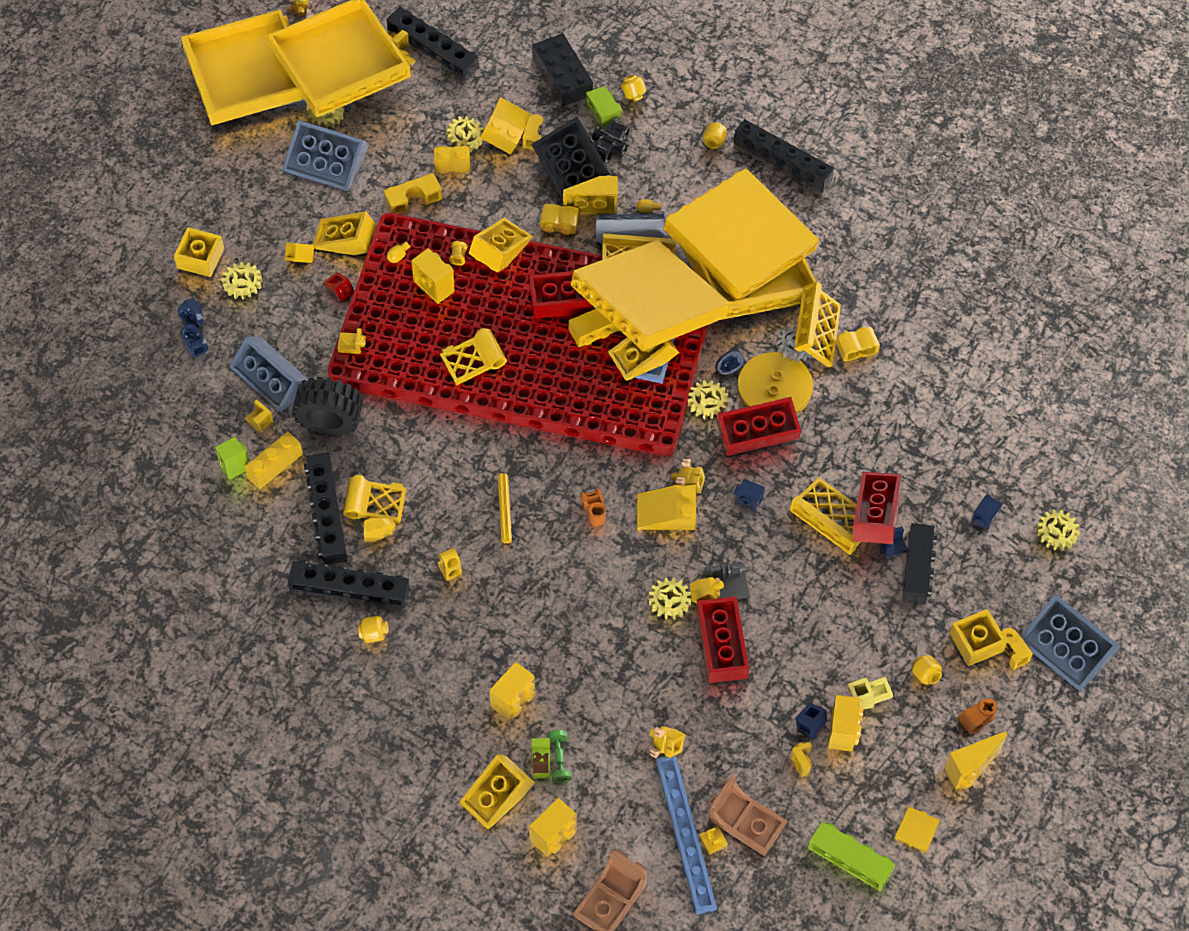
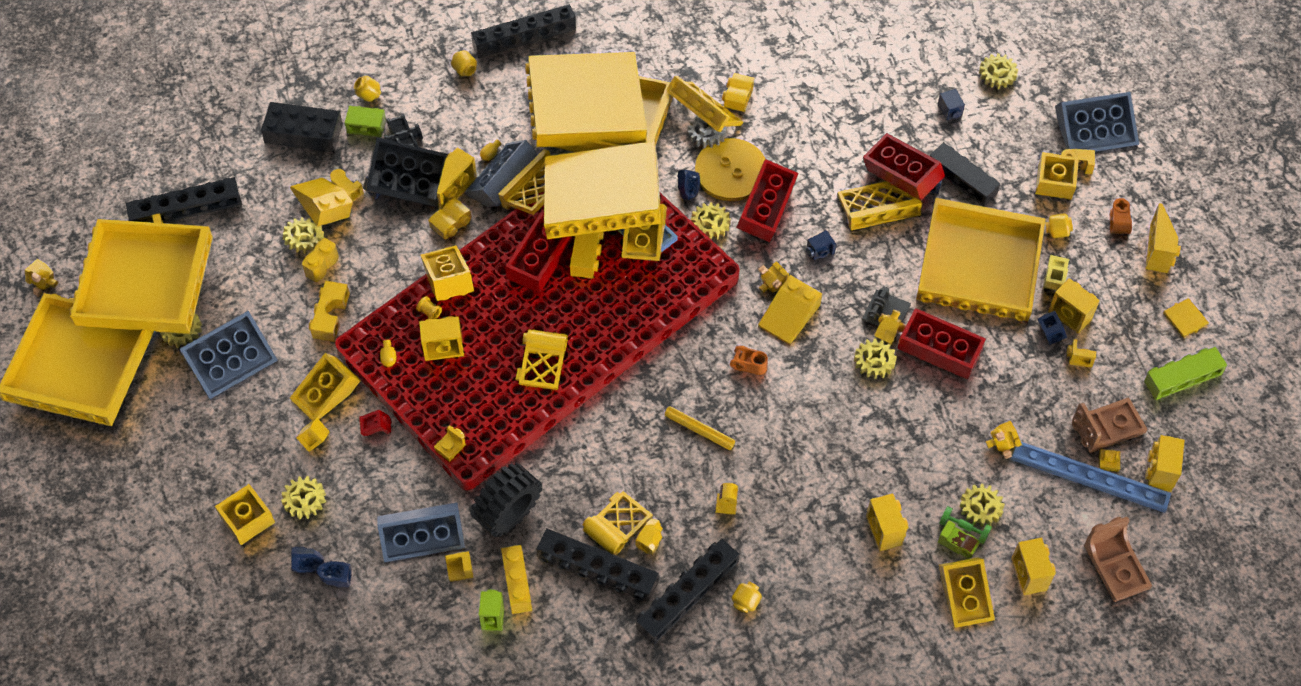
camera: 55 degrees left, 0 degrees up
none -> yellow panel [916,198,1046,321]
none -> light yellow gear [959,484,1005,527]
none -> yellow brick [1145,435,1185,492]

